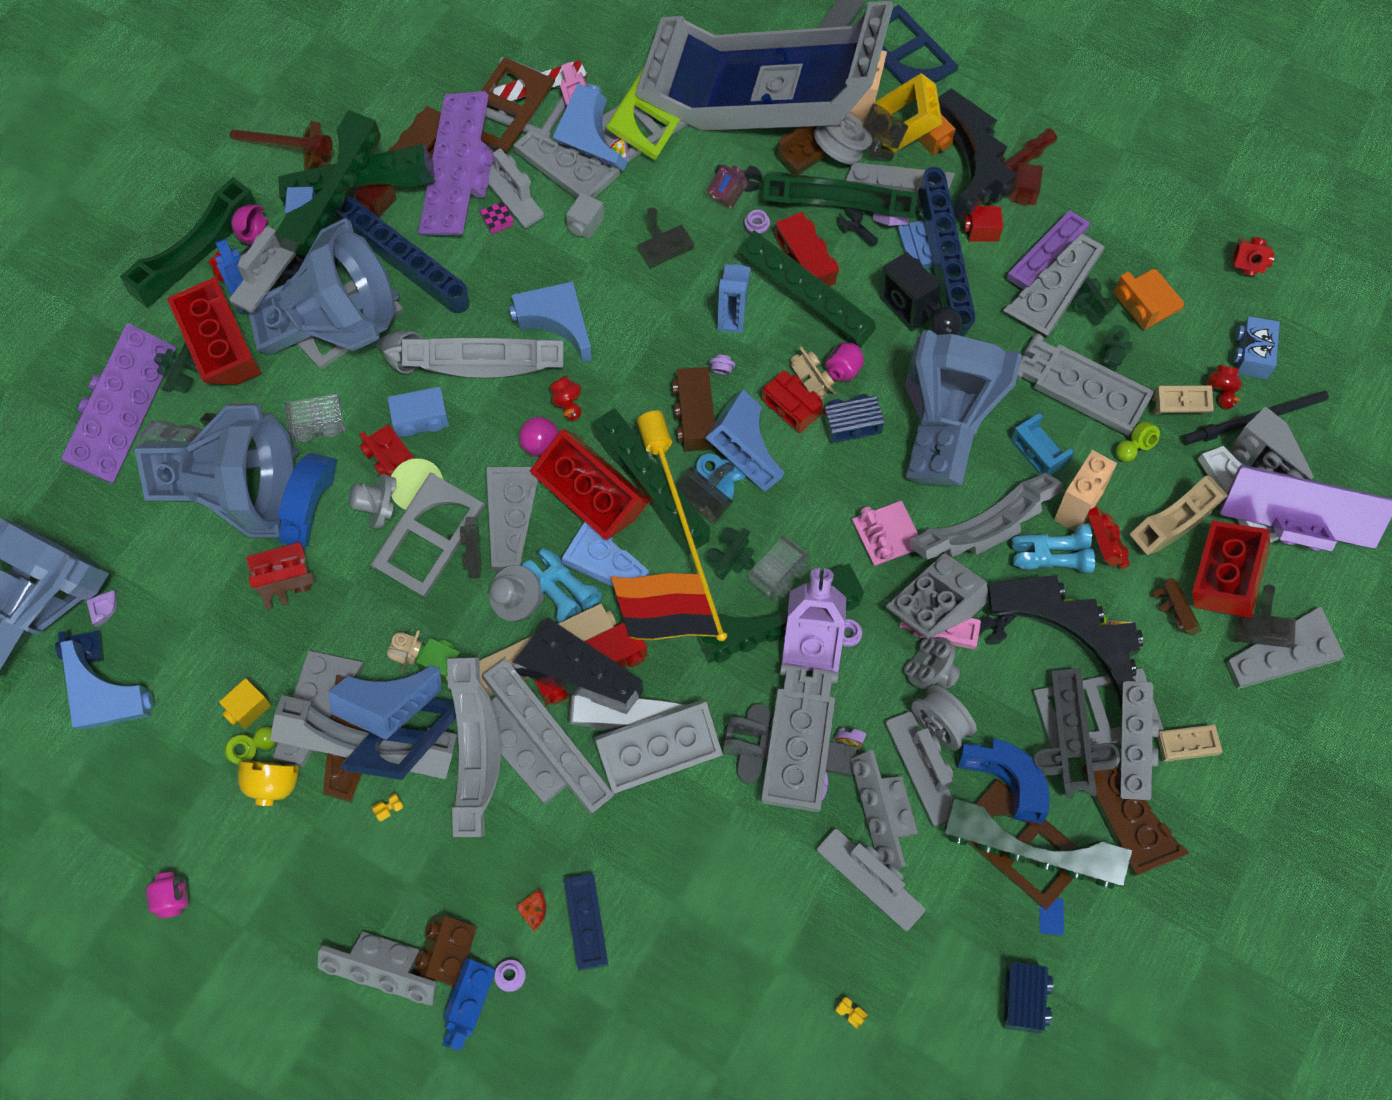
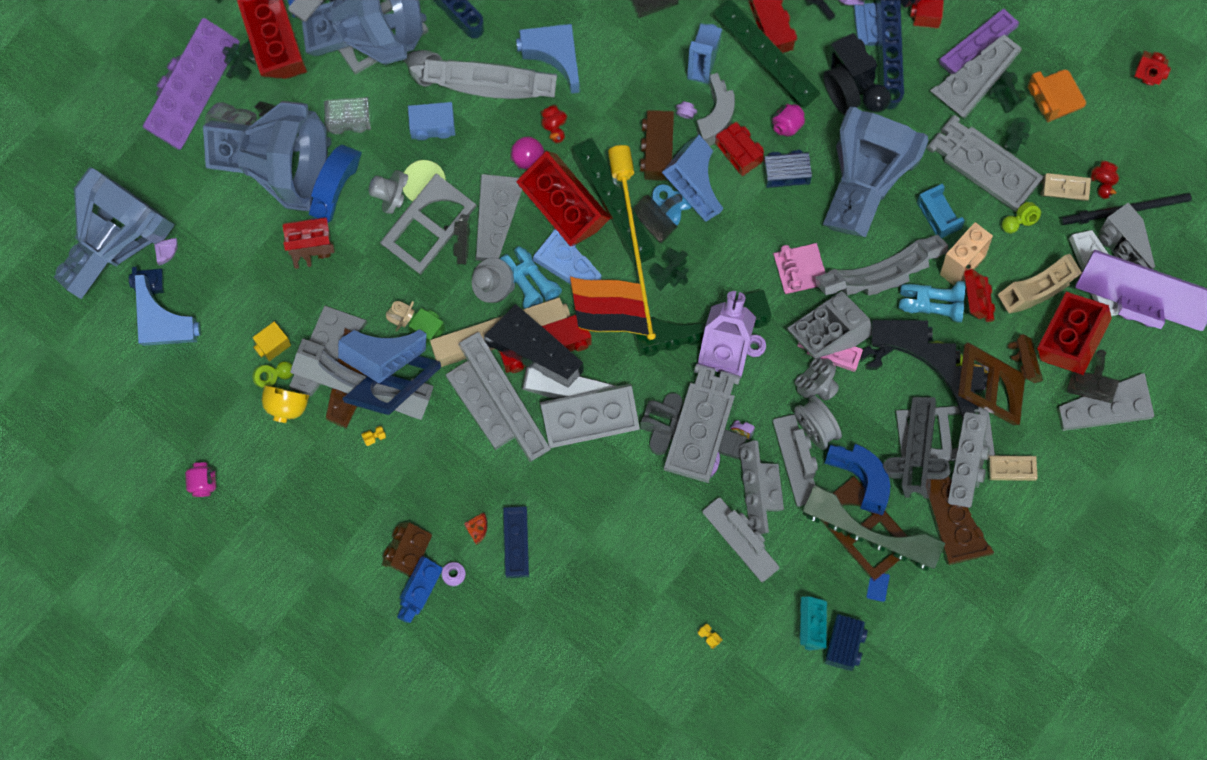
camera: 10 degrees right, 5 degrees up
light grey bracket [318,932,436,1006] -> none
red bracket [359,424,415,477] -> none
light grey piece [447,657,501,837] -> none
clear brick [748,535,810,602] -> none
tan hinge [790,346,836,400] -> none
medium blue brick [1233,316,1280,379] -> none
none -> light grey arch [696,73,735,146]
none -> teal bracket [800,596,827,651]
none -> black tyre [823,66,861,115]
none -> reddish brown window [958,342,1025,426]

